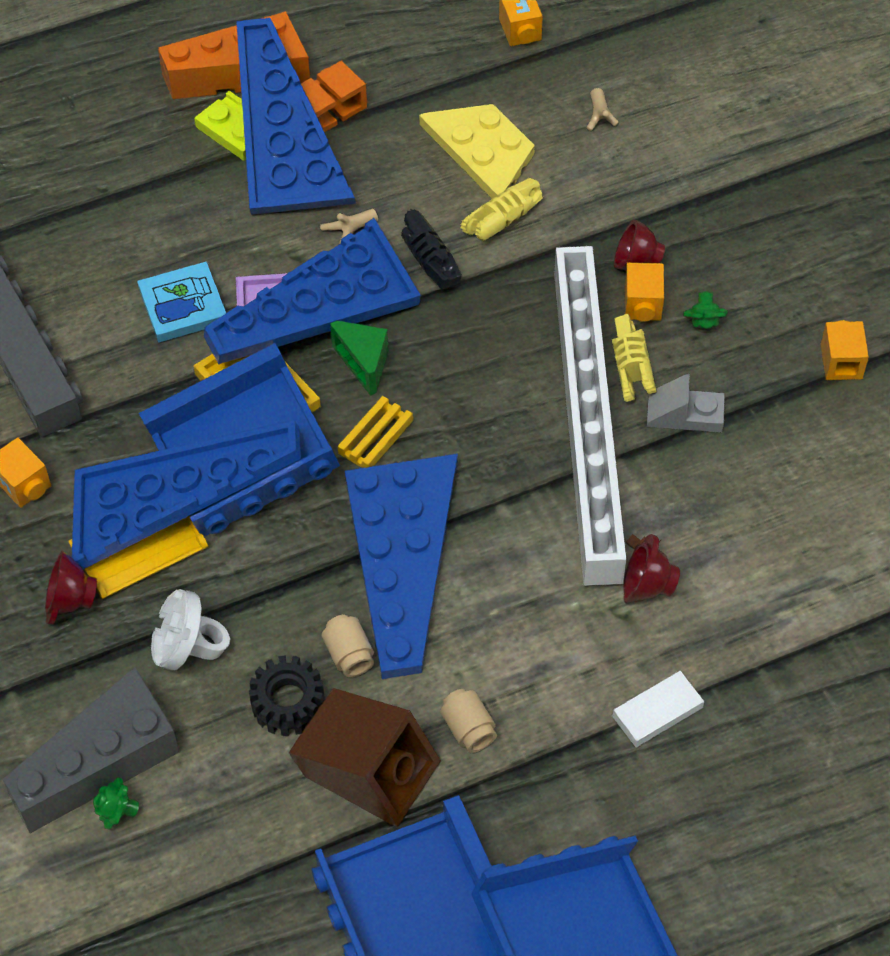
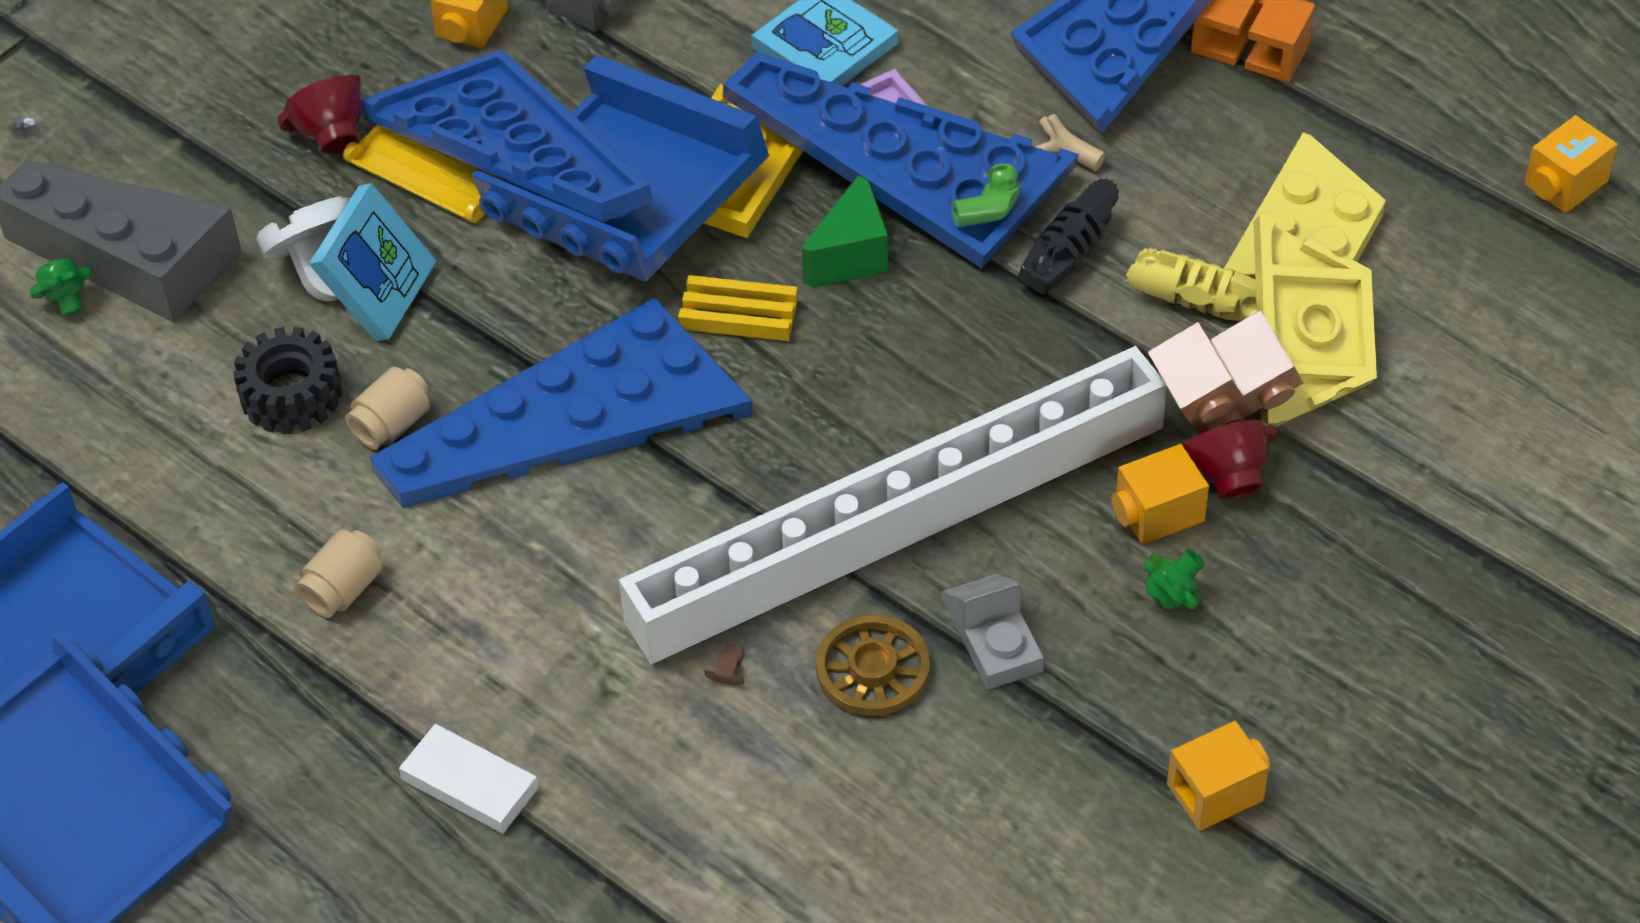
camera: 65 degrees right, 5 degrees down
reddish brown slope [288,688,441,827] -> none
tan bar [587,88,618,131] -> none
light yellow hinge [612,314,656,402] -> none
dark red piece [623,534,680,603] -> none
none -> medium azure tile [309,183,437,342]
none -> pearl gold wheel [816,615,930,718]
none -> bright green arm [951,163,1021,228]
none -> brick [1148,310,1304,435]
none -> light yellow wing [1253,214,1377,427]

